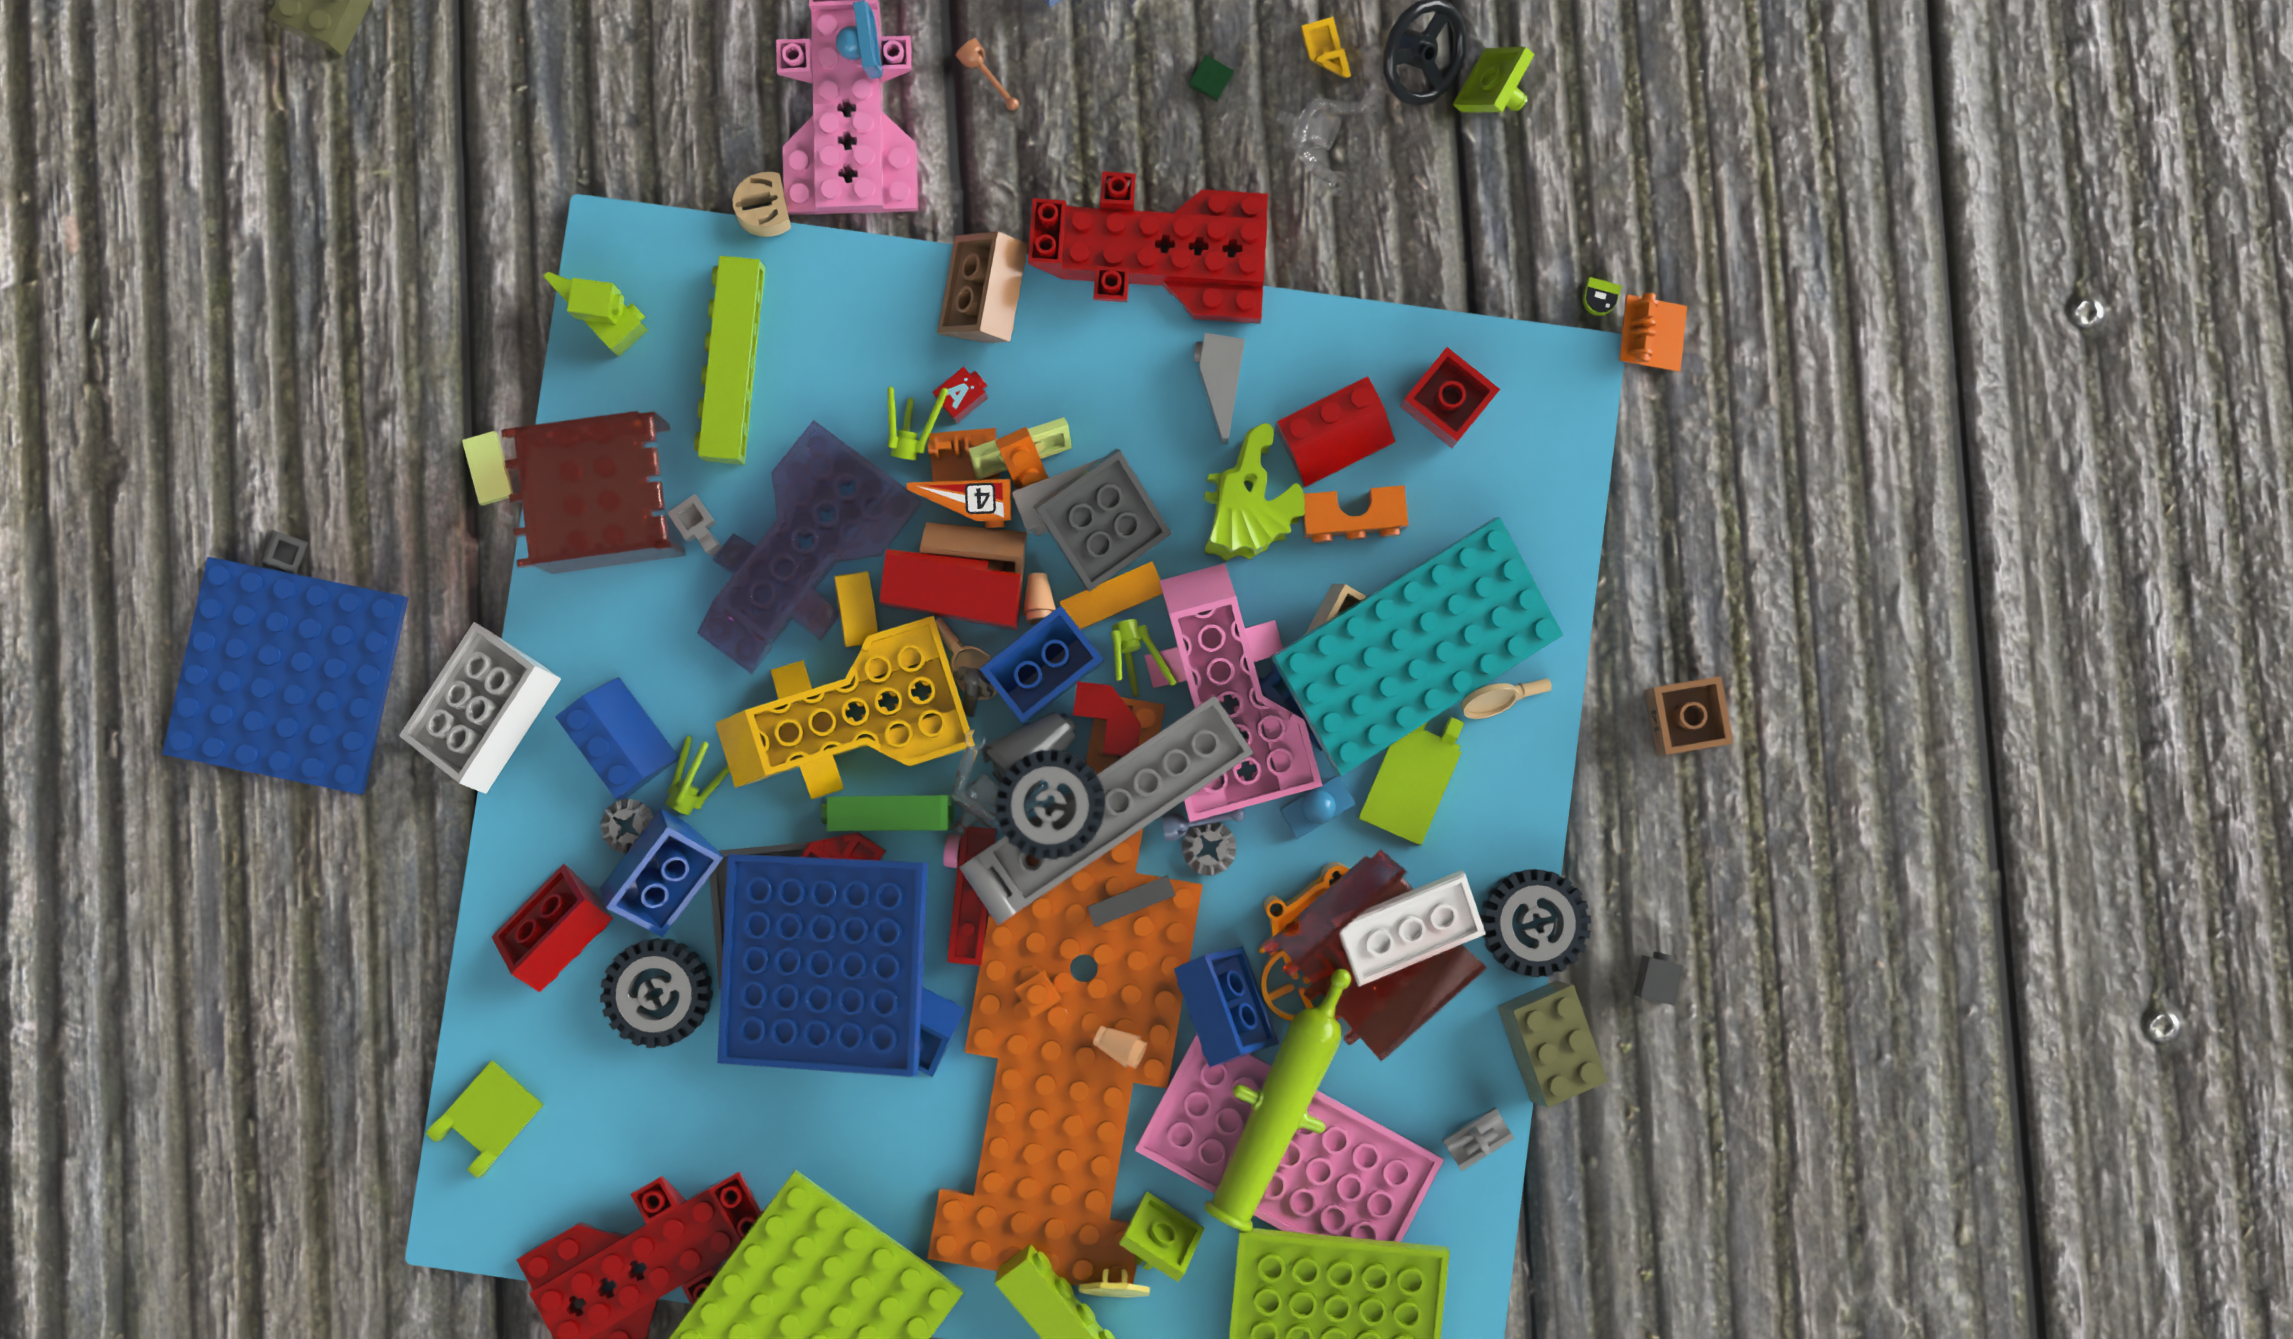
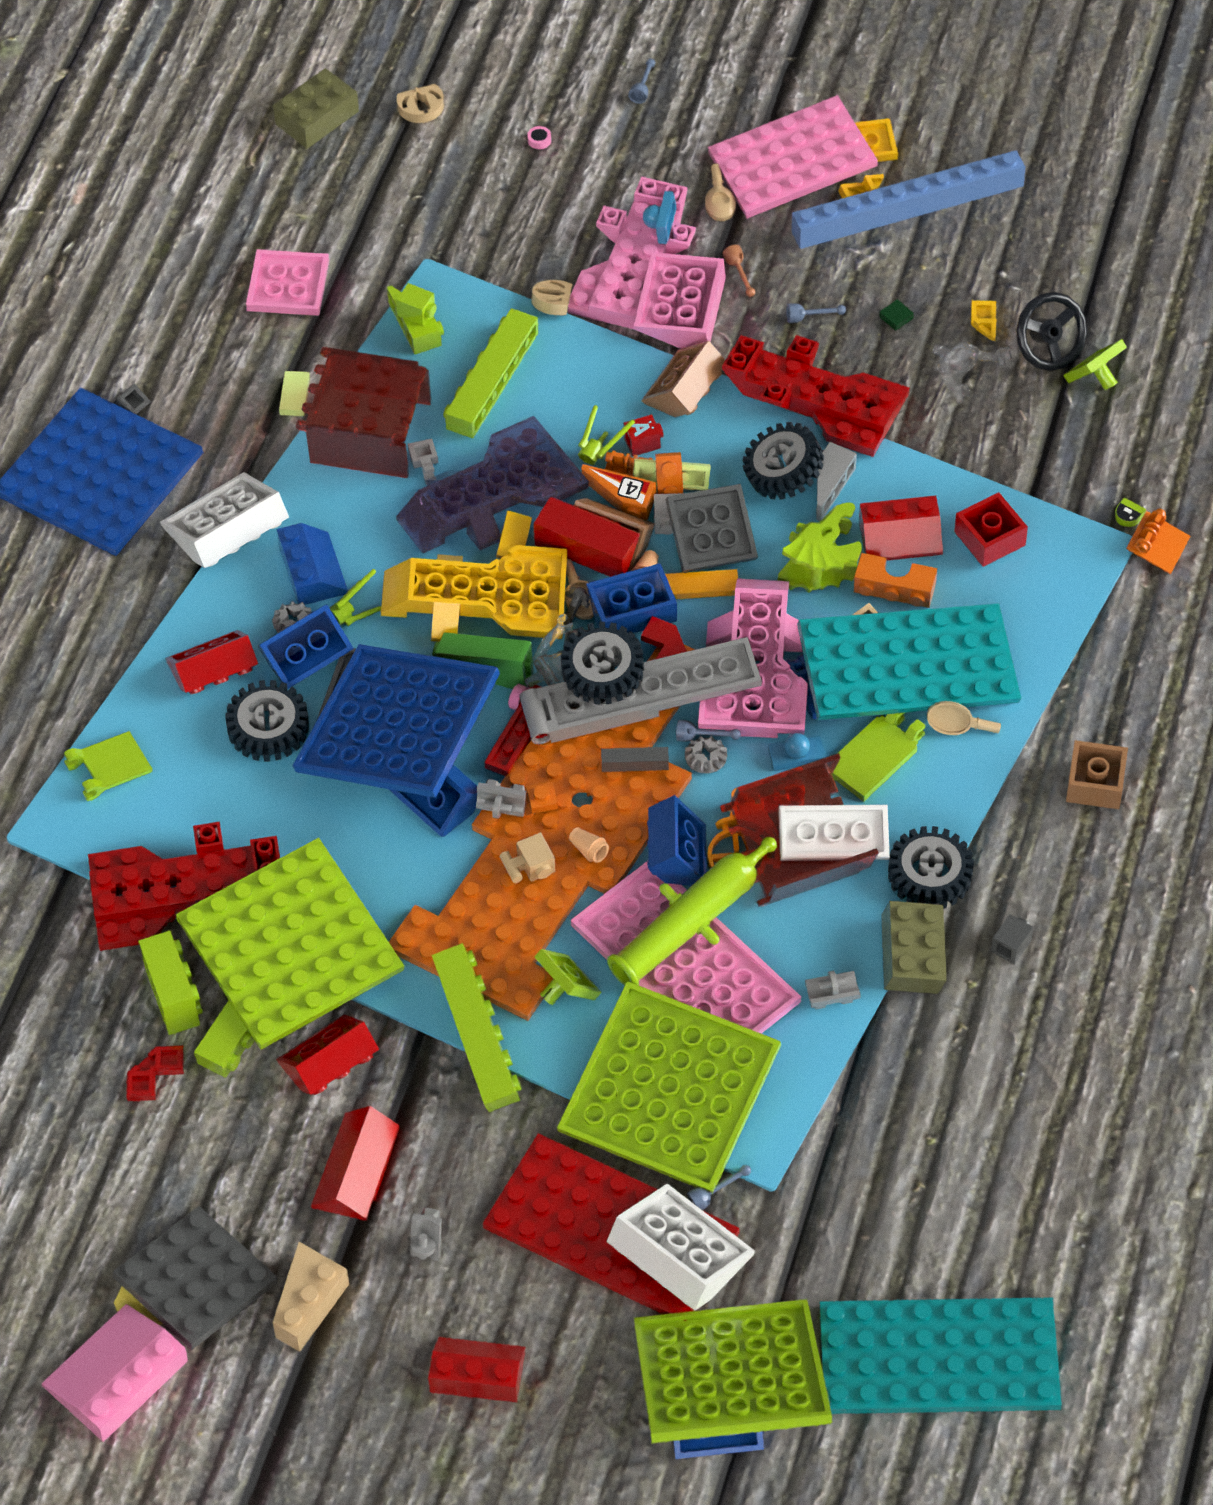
camera: 20 degrees right, 30 degrees down
light yellow piece [1079,1268,1150,1298] -> none
lime plant [1110,619,1176,697] -> none
none -> bright pink plate [246,249,329,316]
none -> light grey hips [476,779,526,819]
none -> tan brick [499,832,556,883]
none -> bright pink slope [633,252,726,349]
none -> black wheel [742,422,824,500]
none -> sand blue hinge [786,303,846,323]

